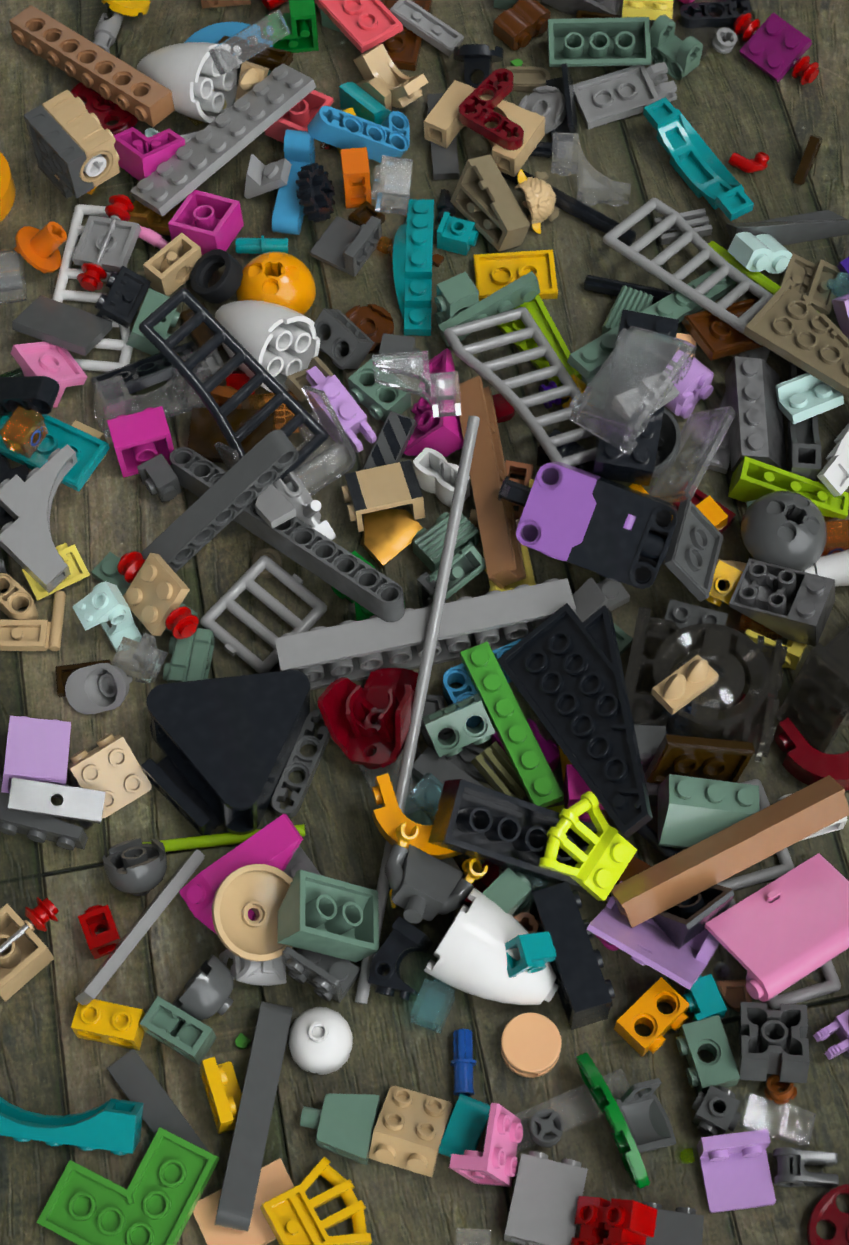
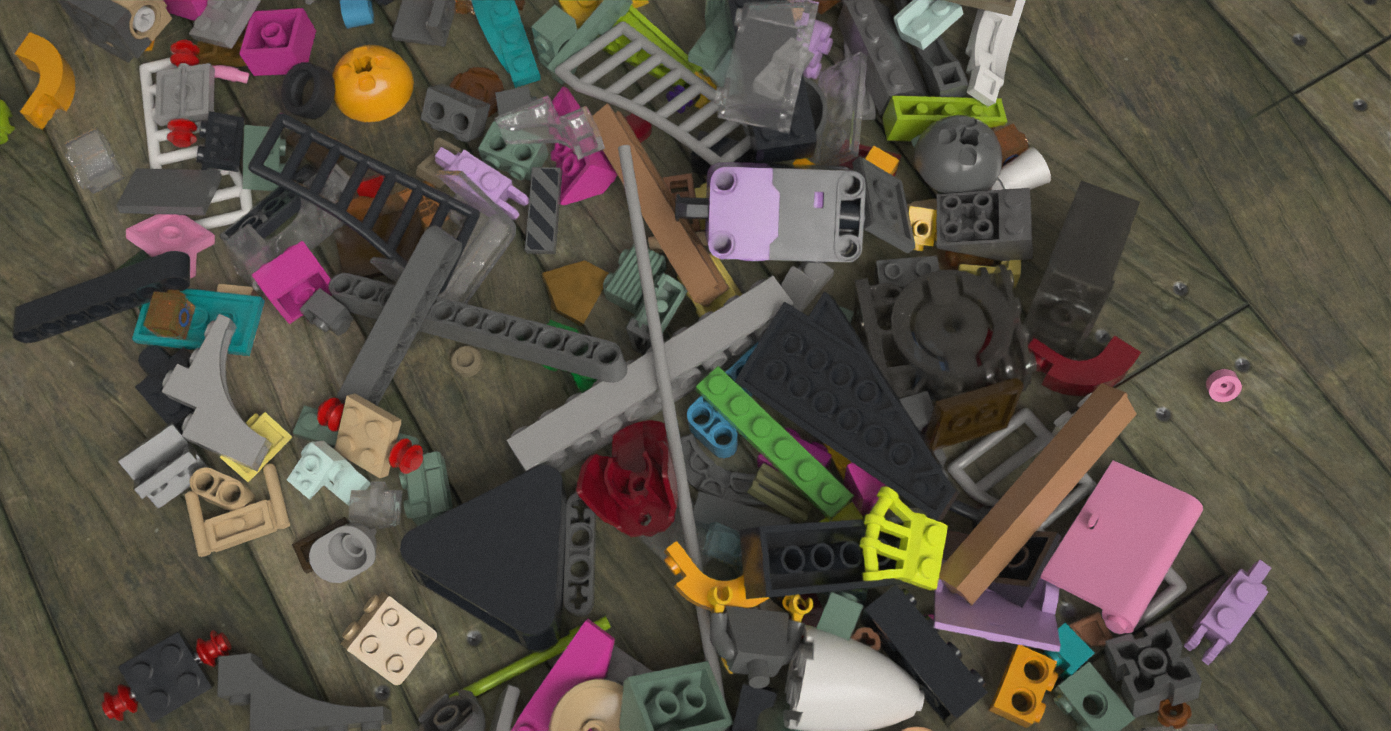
camera: 15 degrees left, 5 degrees up
lavender brick [1,716,71,798] -> none
tile [7,777,106,824] -> none
orange piece [14,222,67,274] -> none
black panel [141,756,222,836] -> none
tan brick [143,233,202,296] -> none
light grey bar [200,555,327,674] -> none
white cylinder [215,300,320,393] -> none
teal axle [235,235,288,254] -> none
light grey tile [255,484,297,529] -> none
light grey piece [273,471,336,540] -> none
tan panel [341,460,426,532] -> none
white brick [413,448,470,507] -> none
sand green brick [422,693,495,757] -> none
teal brick [505,932,557,978] -> none
tan tile [651,654,719,715] -> none
sand green slope [658,774,760,849] -> none

